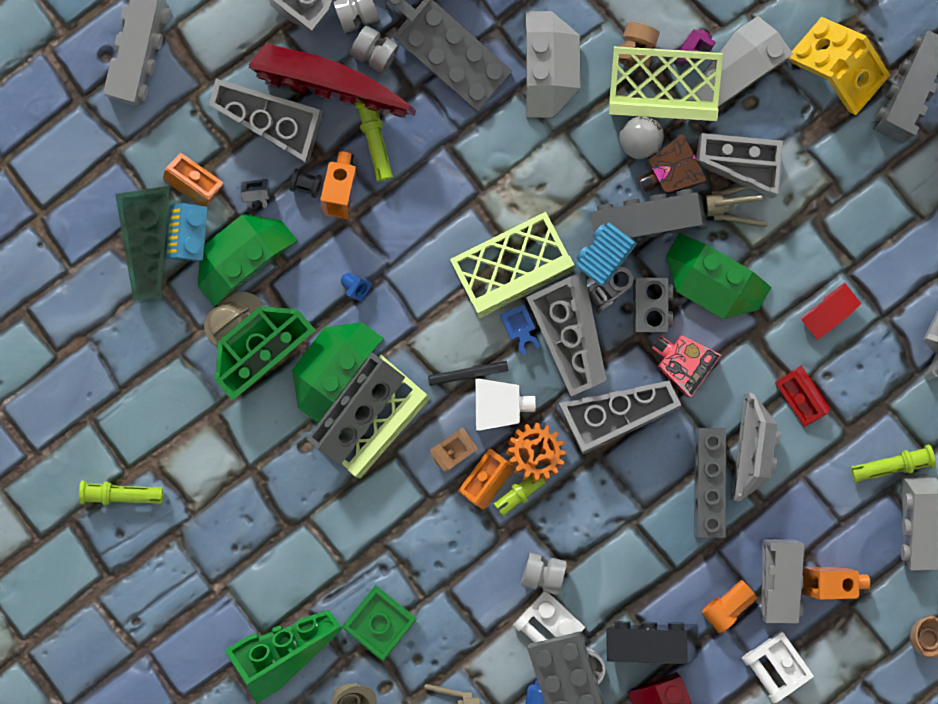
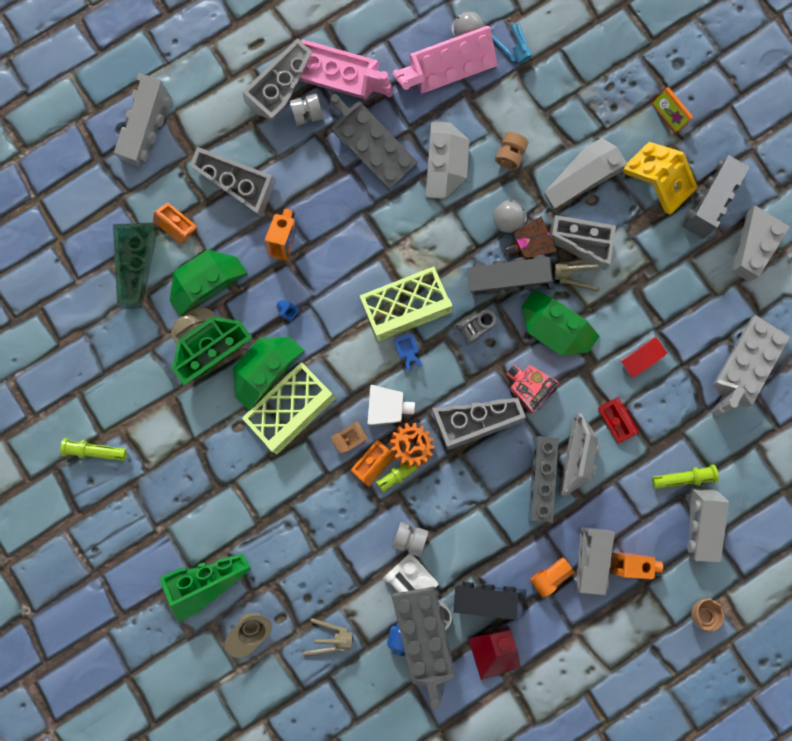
camera: 10 degrees right, 5 degrees down
dark azure brick [165,203,207,261] -> none
black tile [240,179,270,211] -> none
dark red wedge [248,44,416,118] -> none
black bush [289,168,322,198] -> none
dark grey brick [307,352,405,465] -> none
green plate [342,585,418,661] -> none
light grey wheel [350,25,400,75] -> none
lime pin [355,103,393,182] -> none
black bar [428,361,509,386] -> none
light grey wedge [526,272,606,396] -> none
dark azure brick [576,223,638,287] -> none
yellowish green fence [609,46,723,121] -> none
dark grey brick [633,278,673,333] -> none
magenta bracket [674,29,716,67] -> none
white plate [742,631,814,703] -> none

